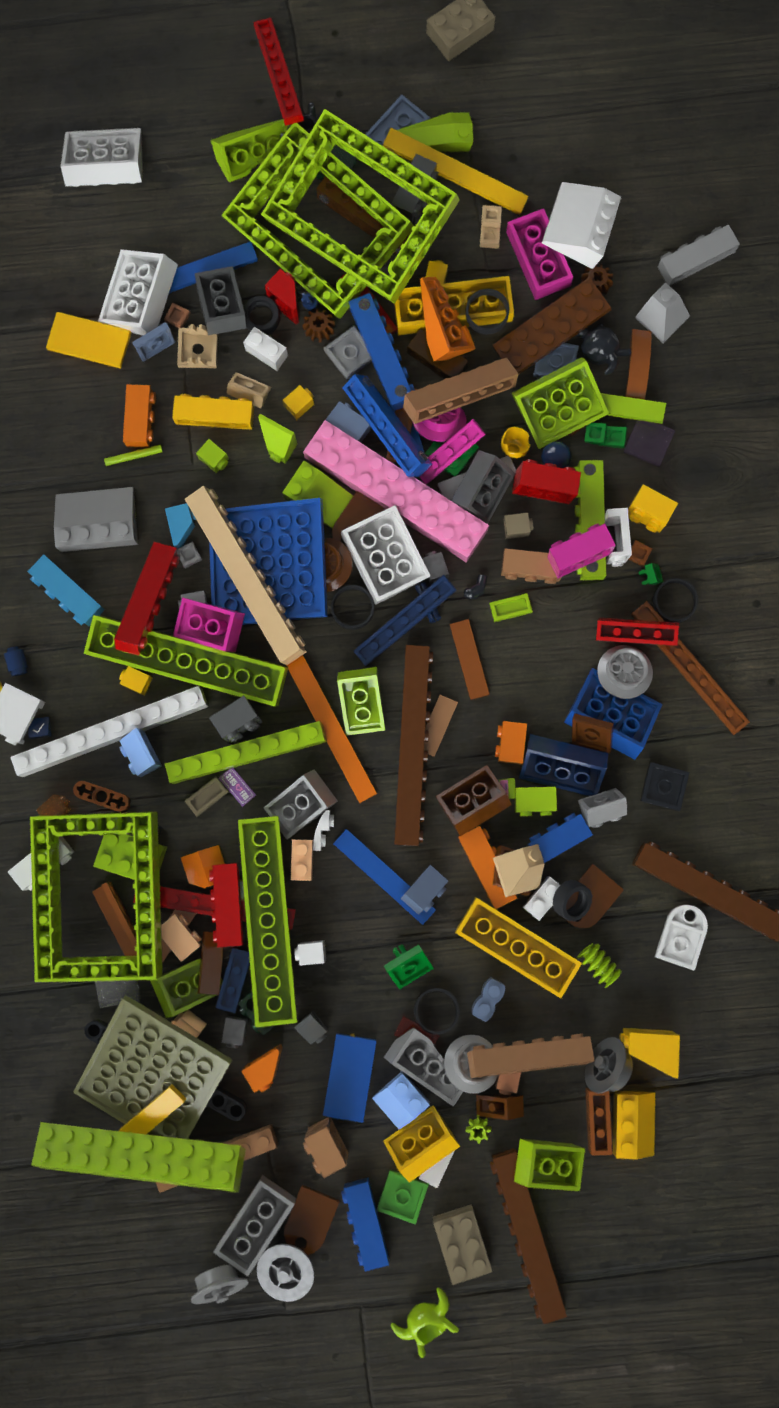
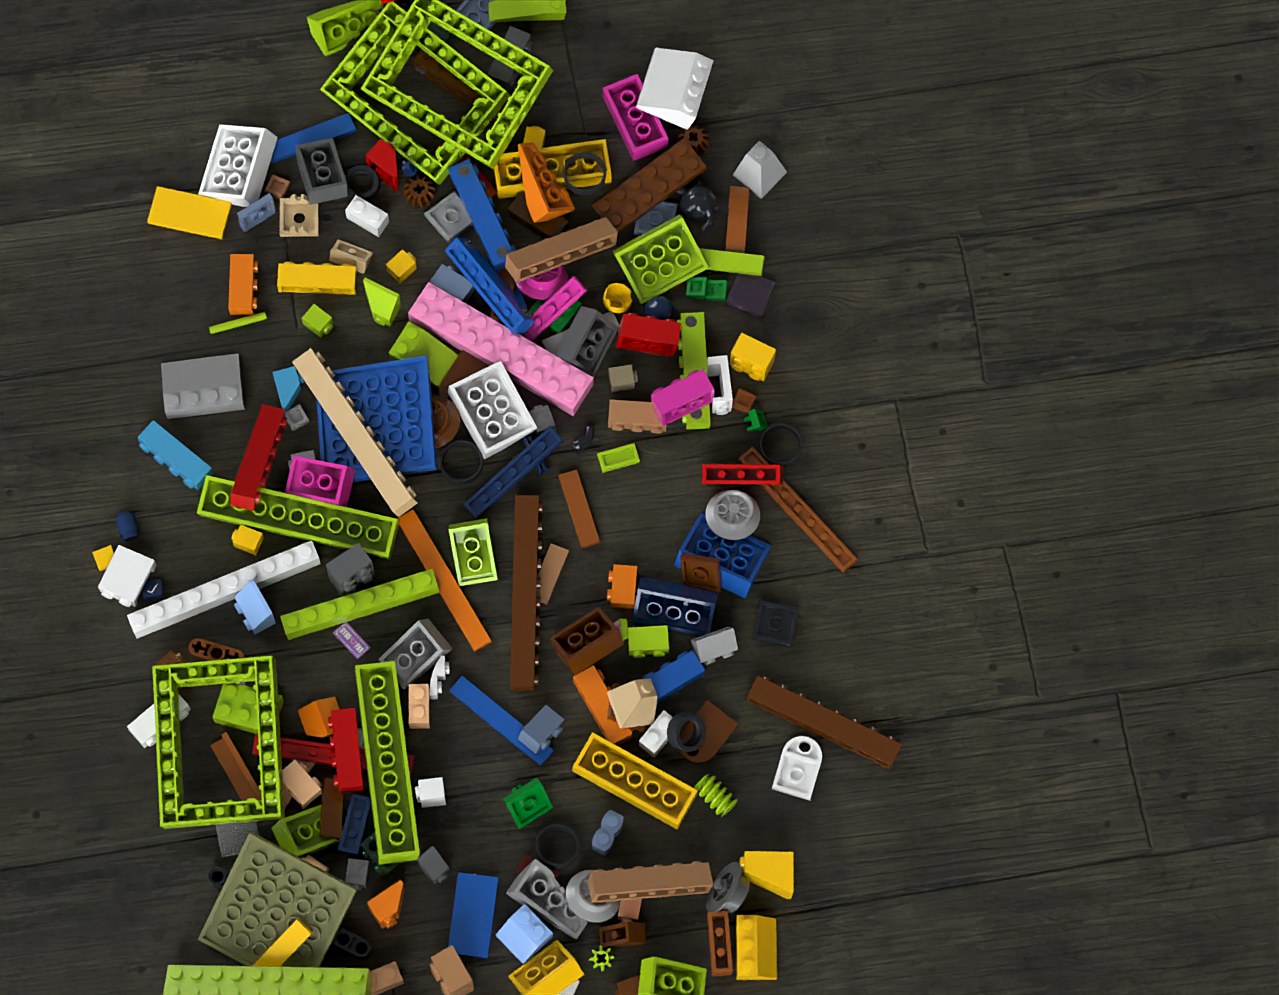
camera: 10 degrees left, 10 degrees down
white slope [61,128,143,187] -> none
dark tan tile [185,777,228,817] -> none
yellow tile [383,128,528,215] -> none
tan slope [480,205,502,248] -> none
light grey brick [658,224,740,286] -> none

